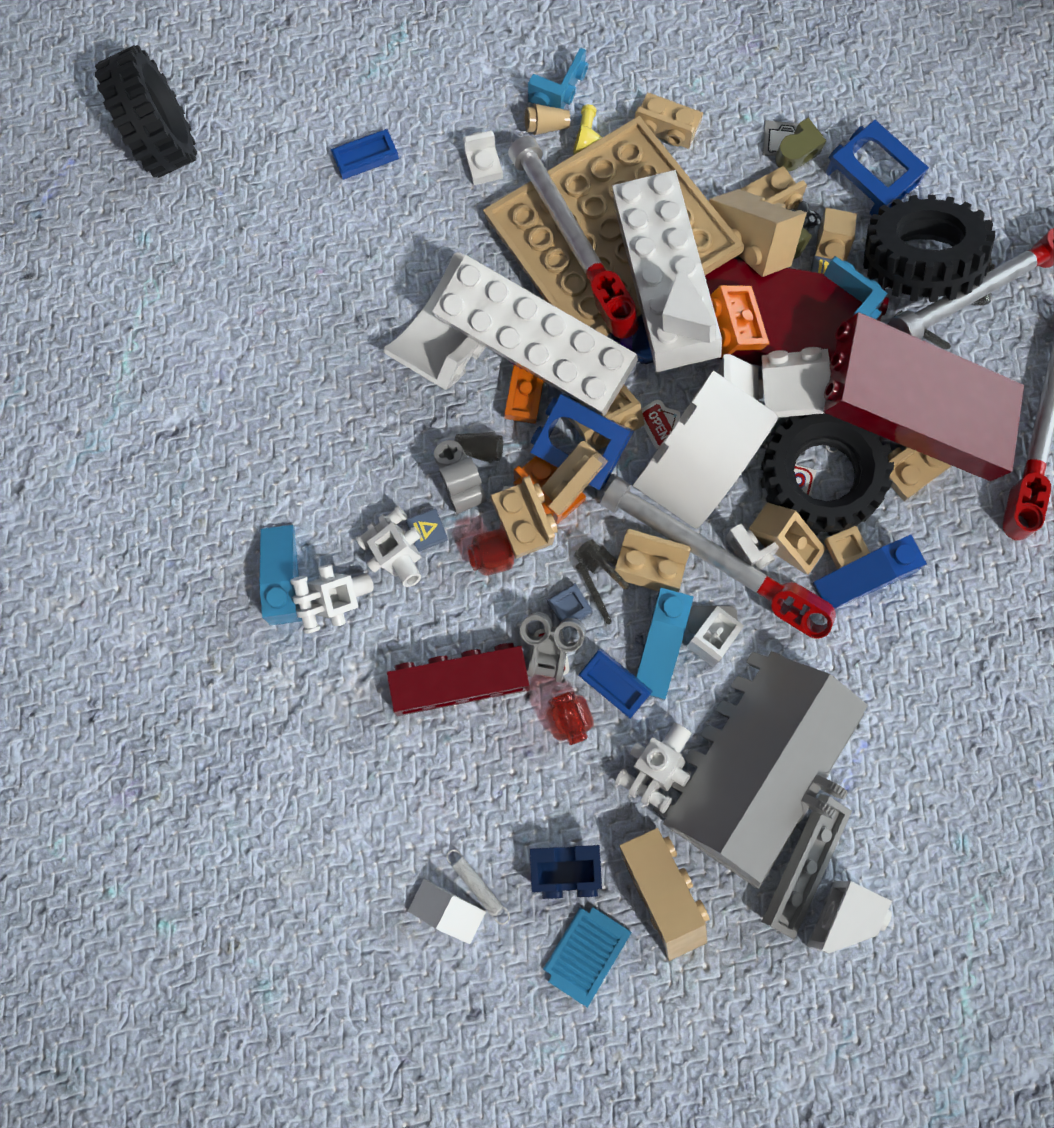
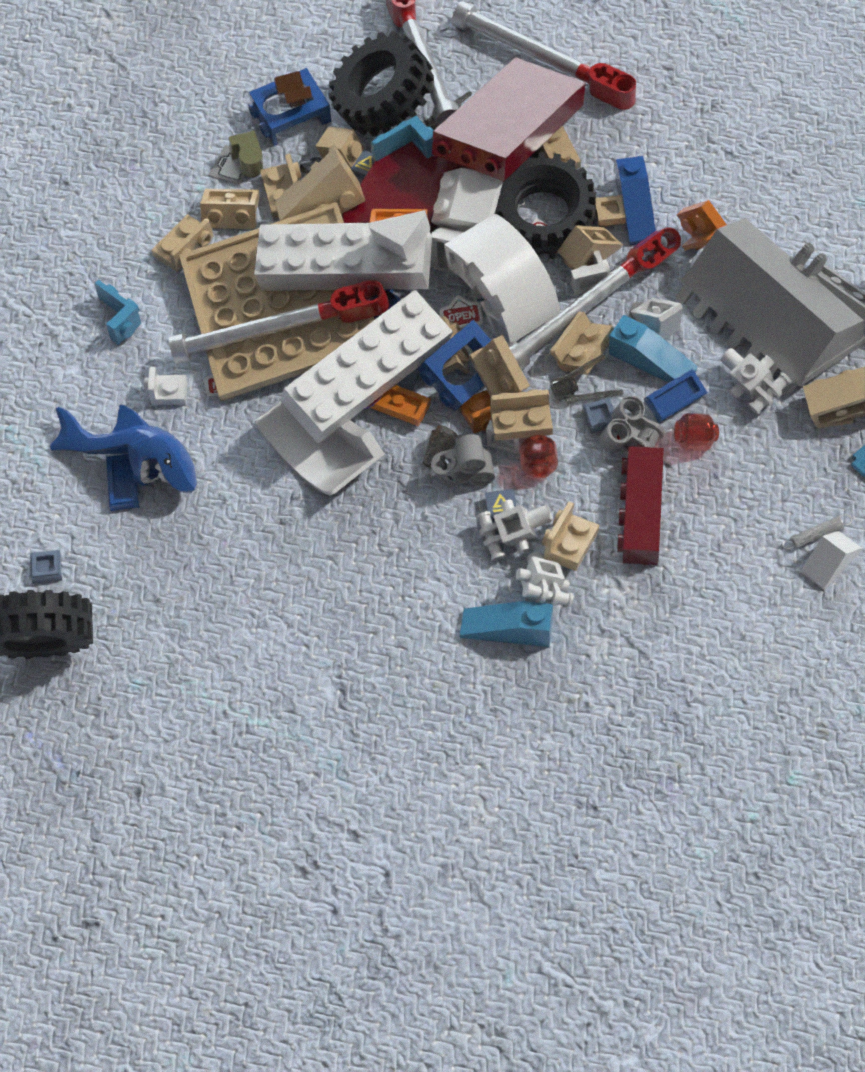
camera: 70 degrees left, 15 degrees down
tan cone [524,103,570,135] -> none
dark blue cylinder [530,845,602,899] -> none
light yellow bar [573,104,603,155] -> none
none -> sand blue tile [30,550,62,584]
none -> blue piece [50,405,197,493]
none -> tan bracket [200,189,260,229]
none -> reddish brown bracket [274,71,312,108]
none -> tan bracket [542,502,600,571]
none -> orange bracket [676,200,727,251]

